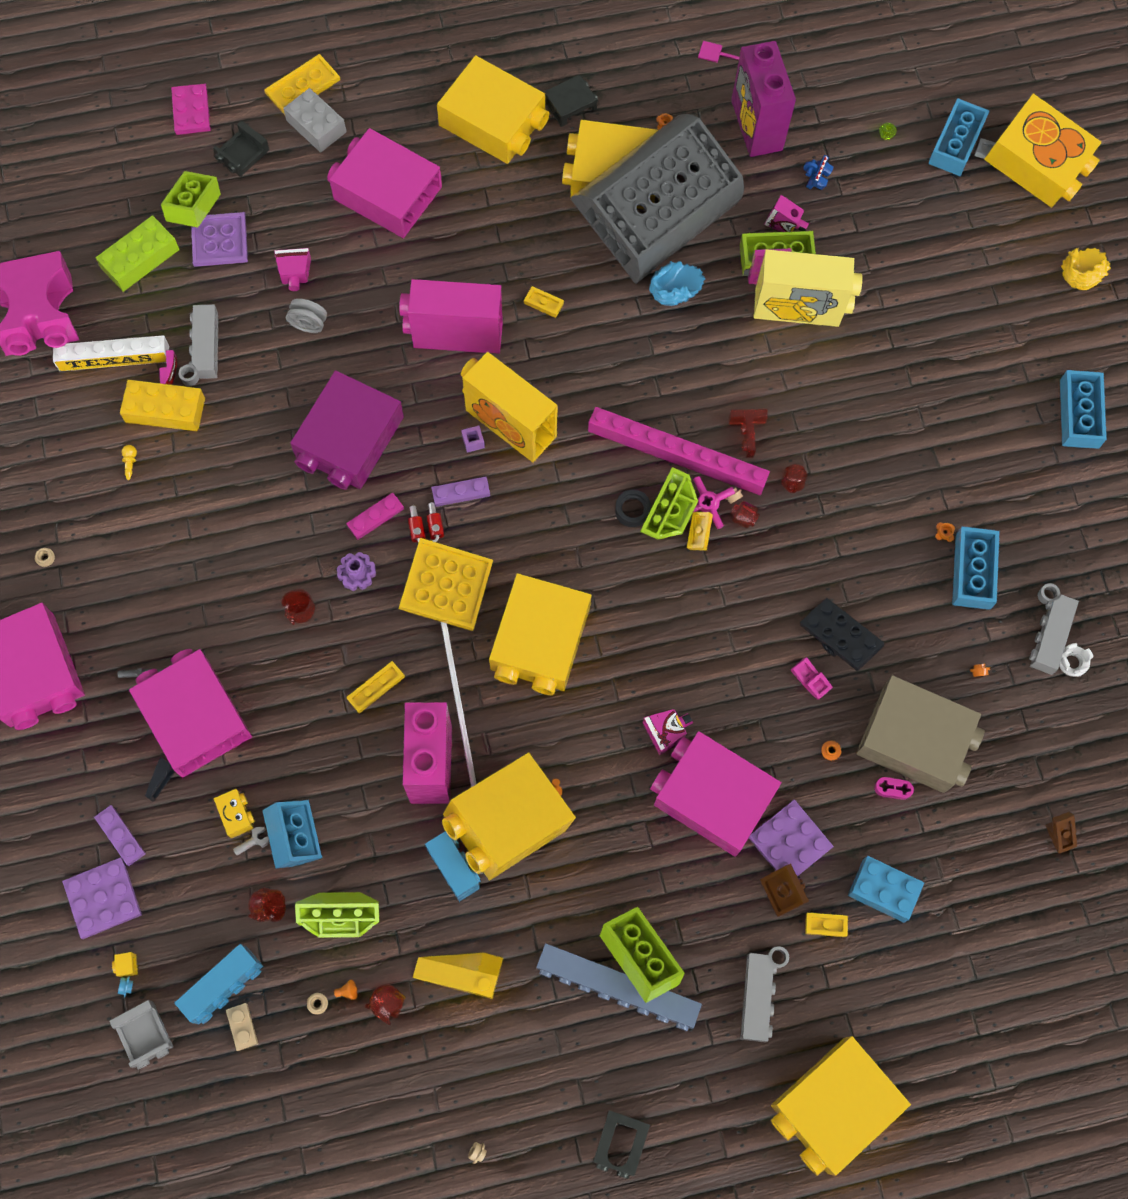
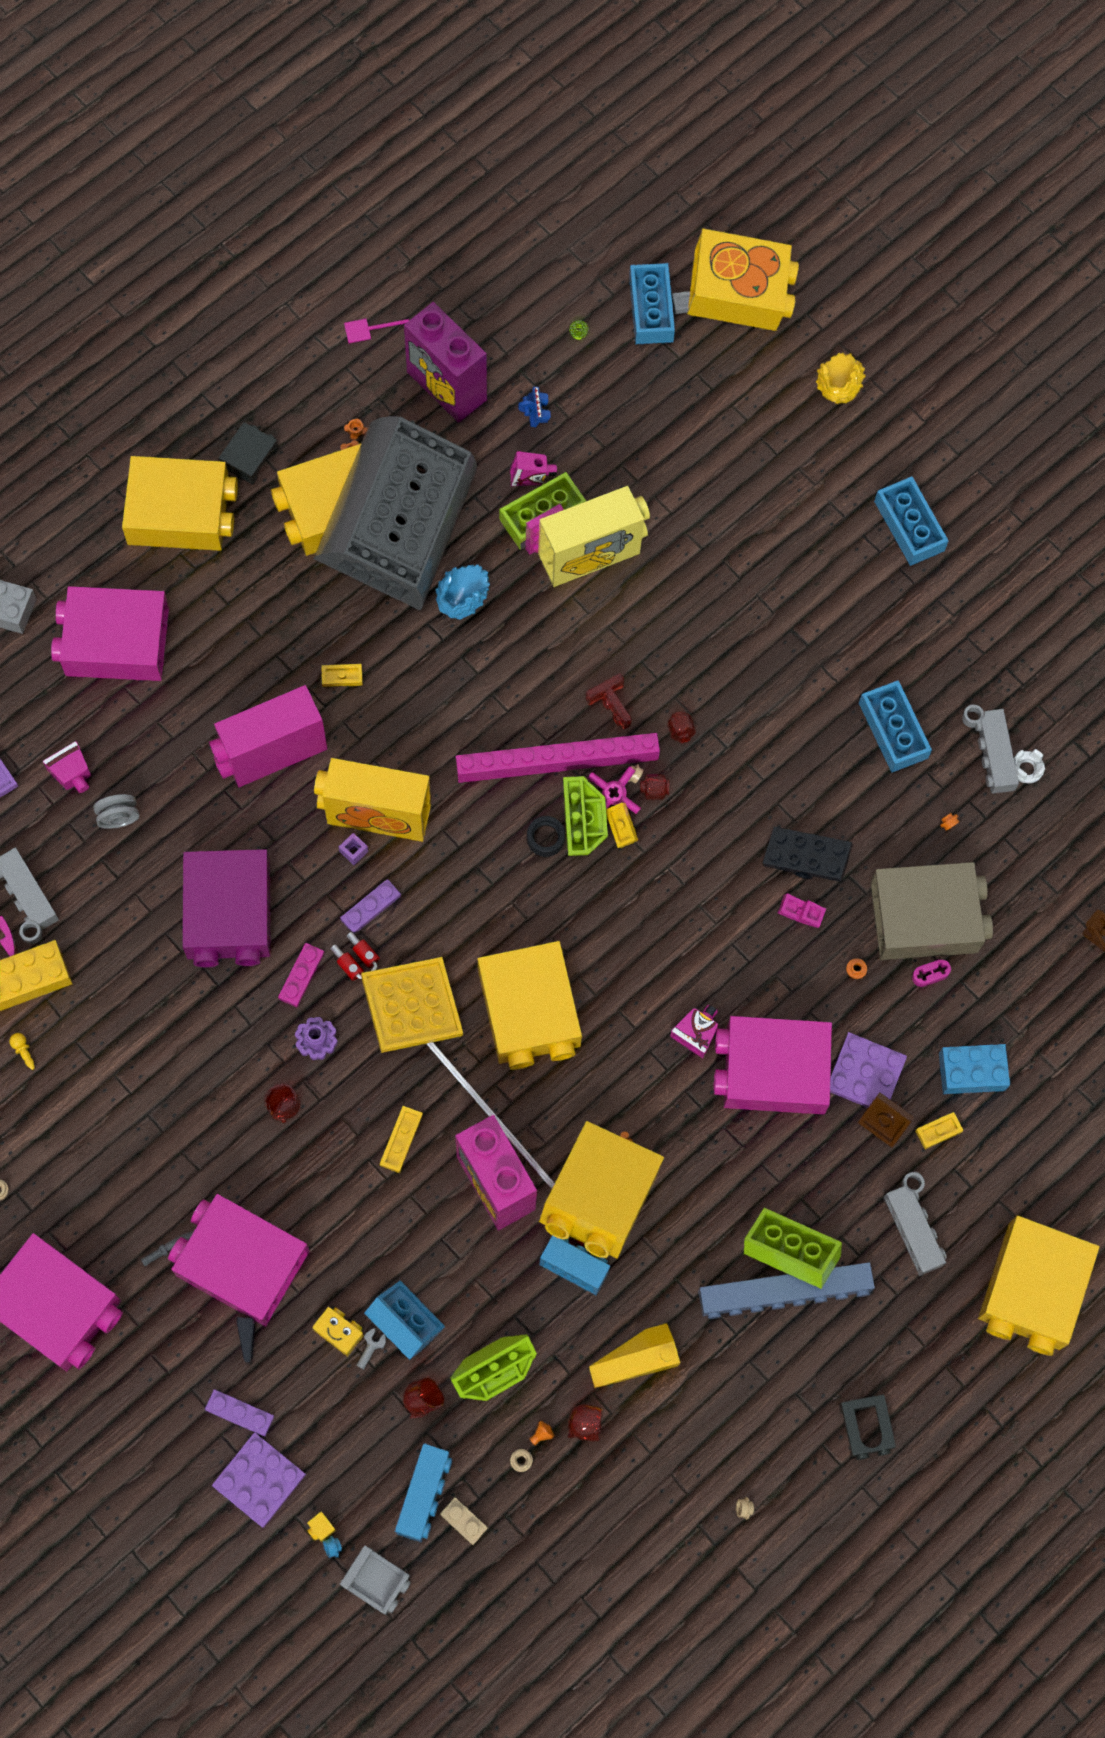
camera: 30 degrees left, 0 degrees up
orange plate [935,522,955,542] -> none

